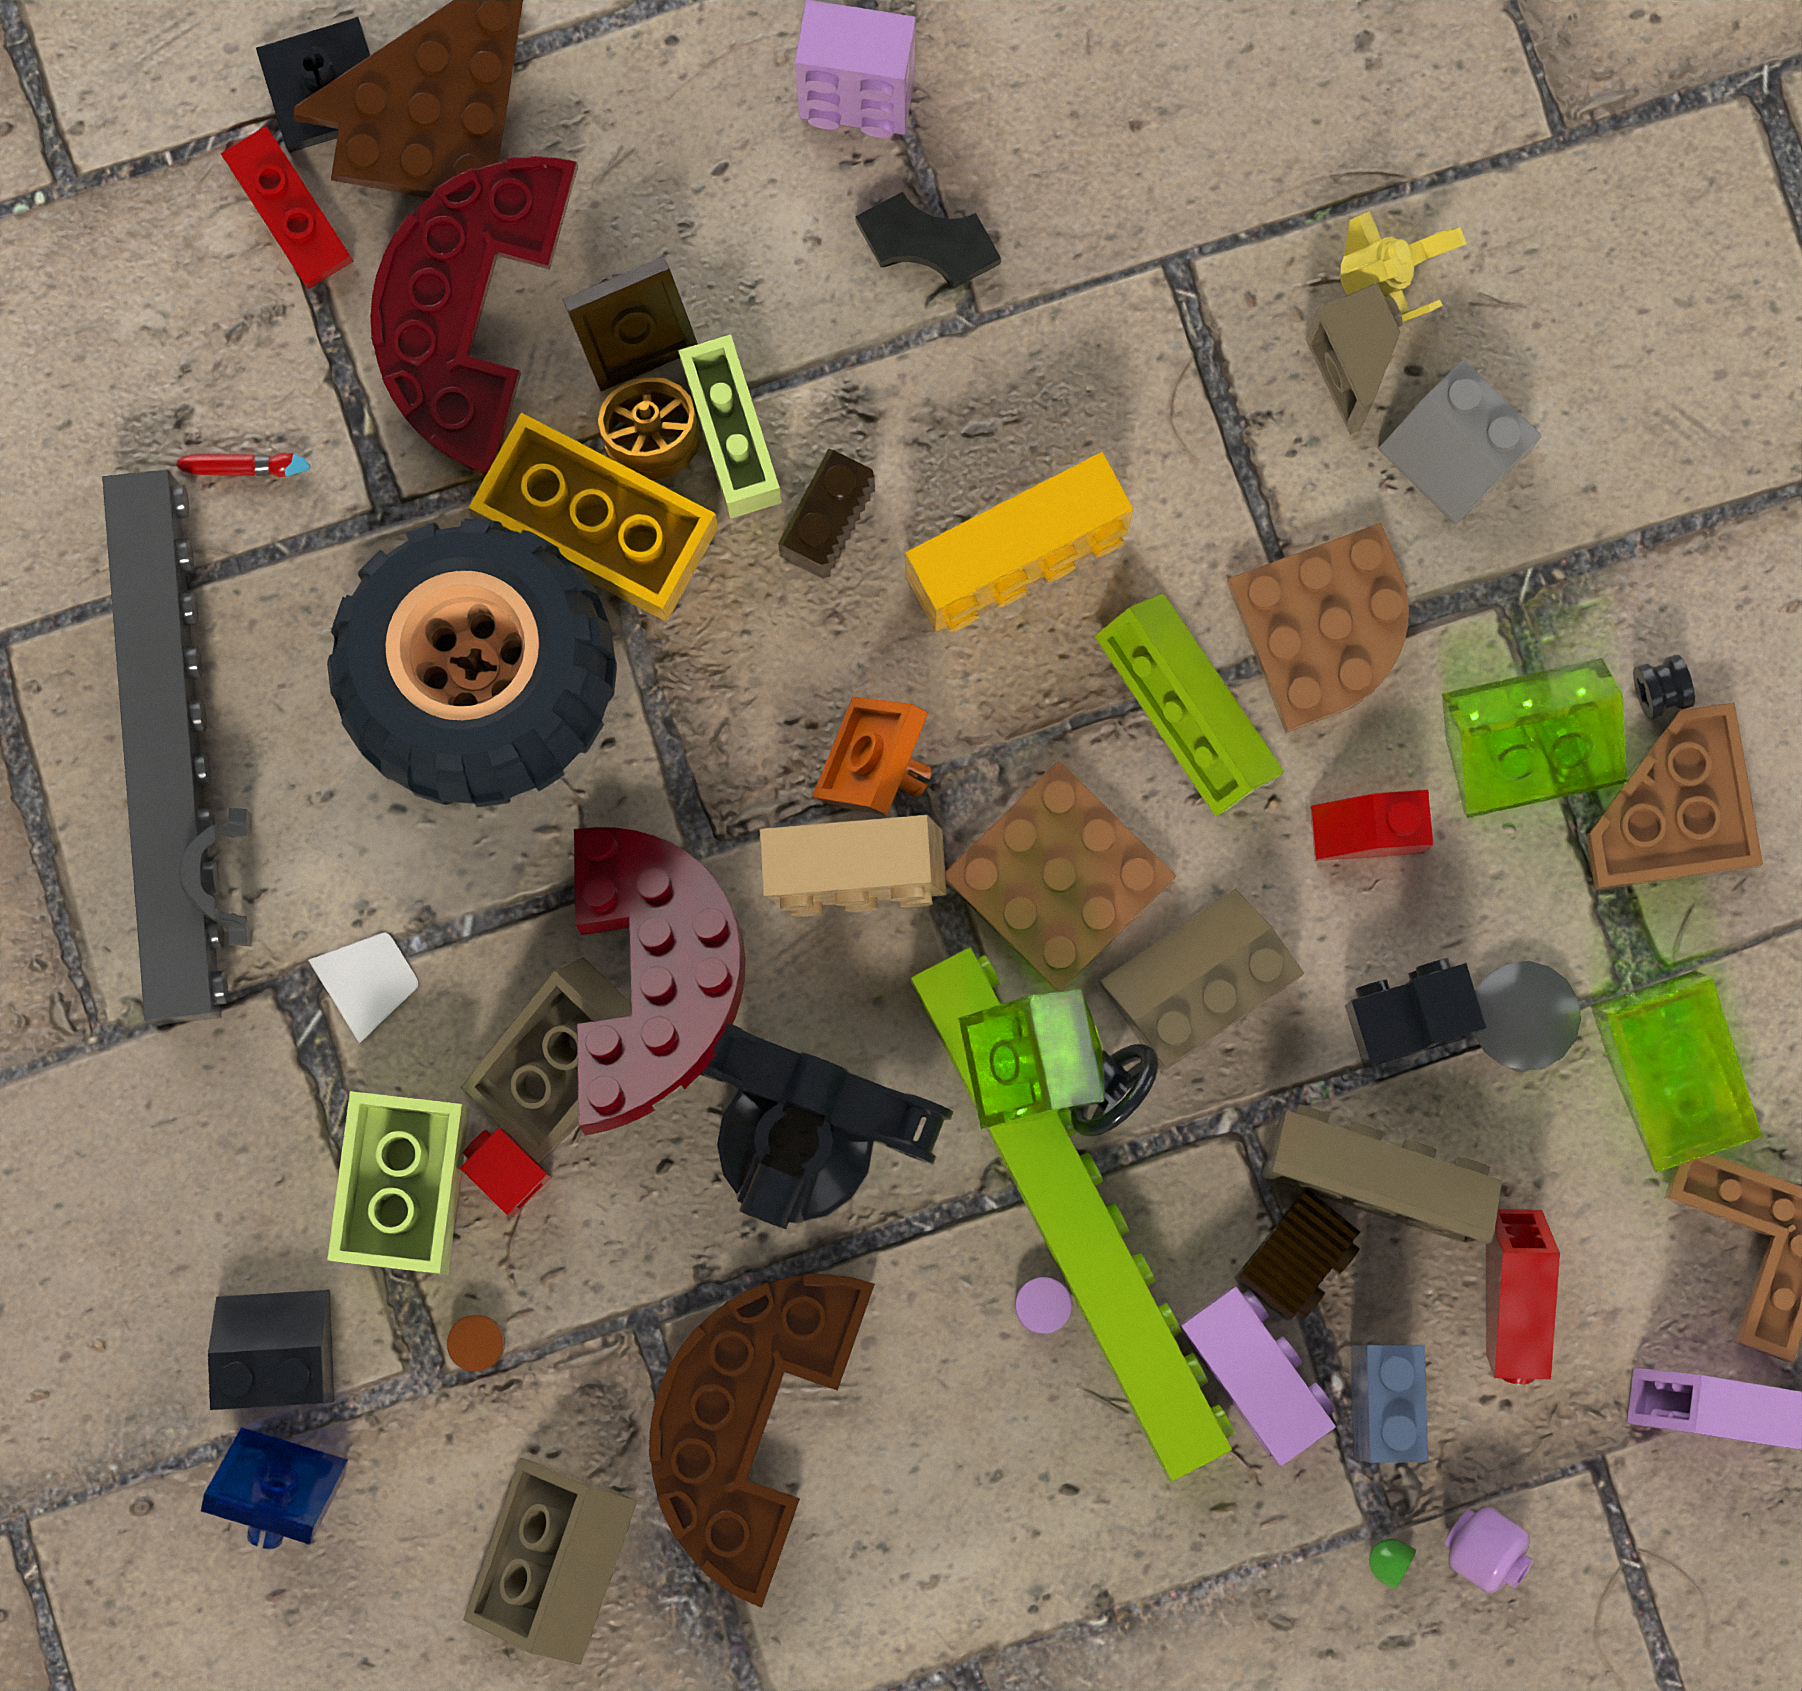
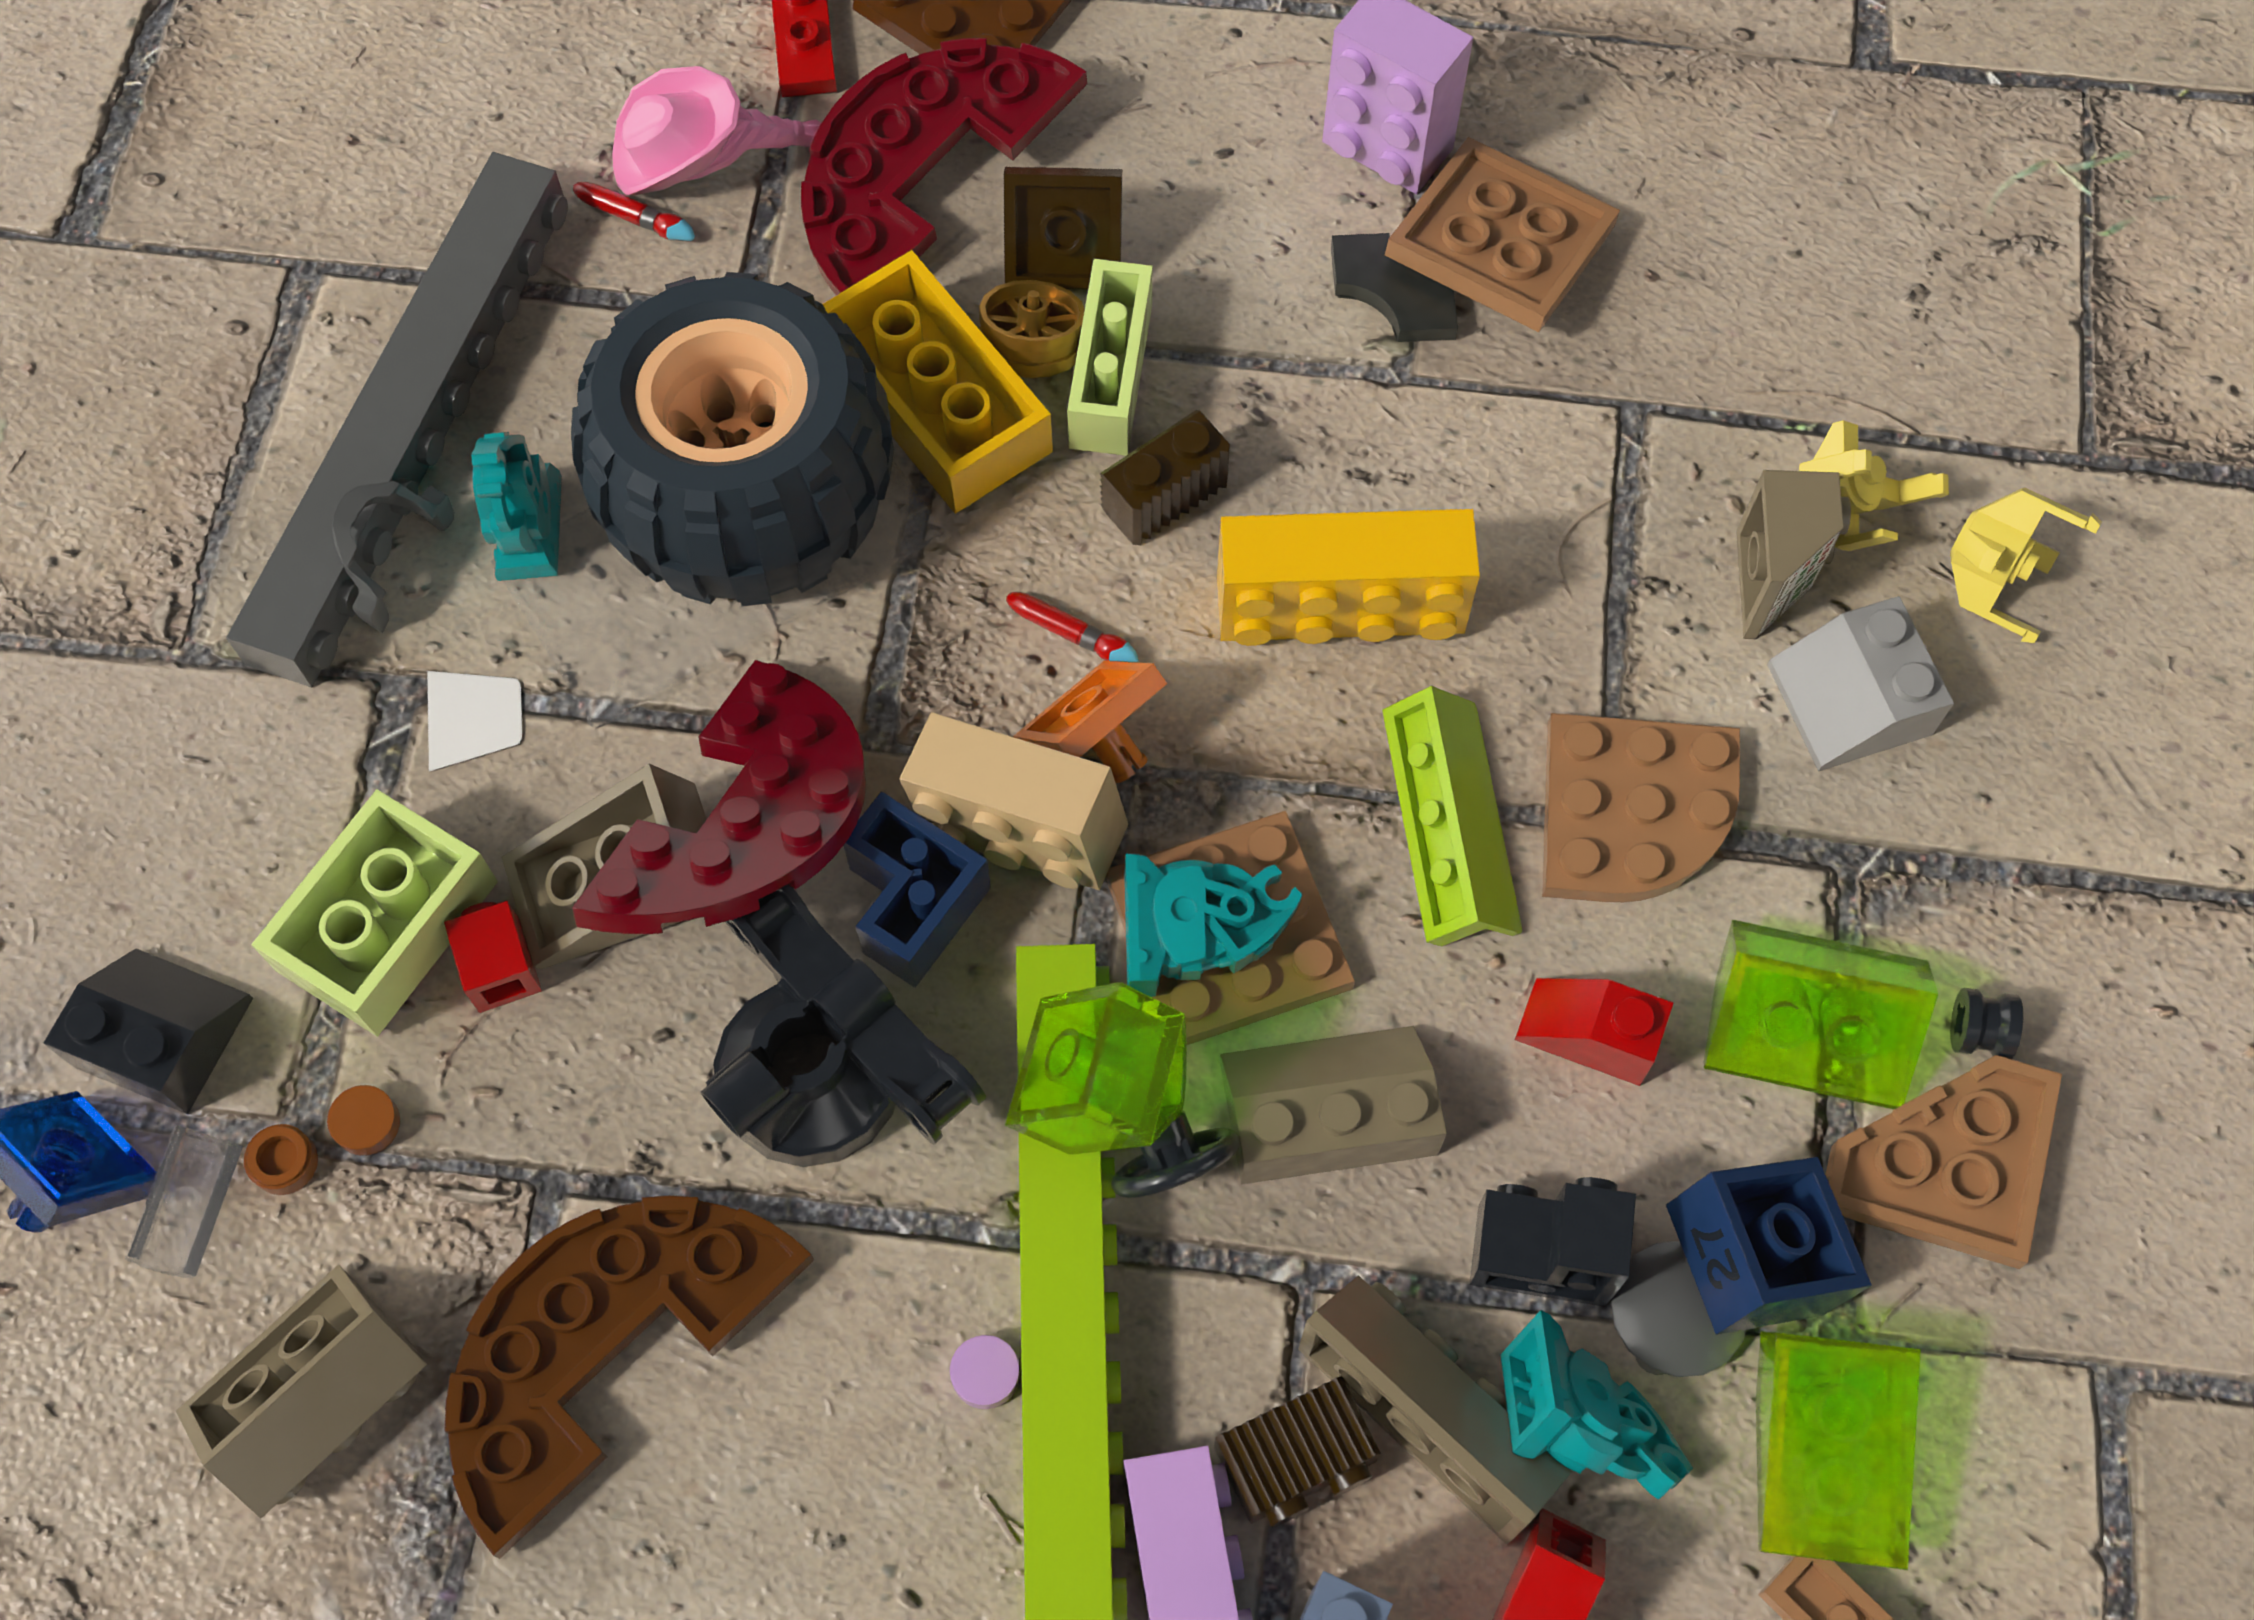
camera: 25 degrees right, 15 degrees down
none -> clear brick [125,1125,243,1278]
none -> dark orange tile [244,1124,318,1195]
none -> teal piece [471,432,562,581]
none -> bright pink hat [612,66,822,195]
none -> dark blue brick [843,791,991,988]
none -> red piece [1006,592,1139,662]
none -> teal piece [1124,854,1302,999]
none -> medium nougat plate [1385,137,1620,332]
none -> teal piece [1500,1310,1693,1500]
none -> dark blue brick [1666,1157,1872,1335]
none -> light yellow piece [1950,488,2102,643]

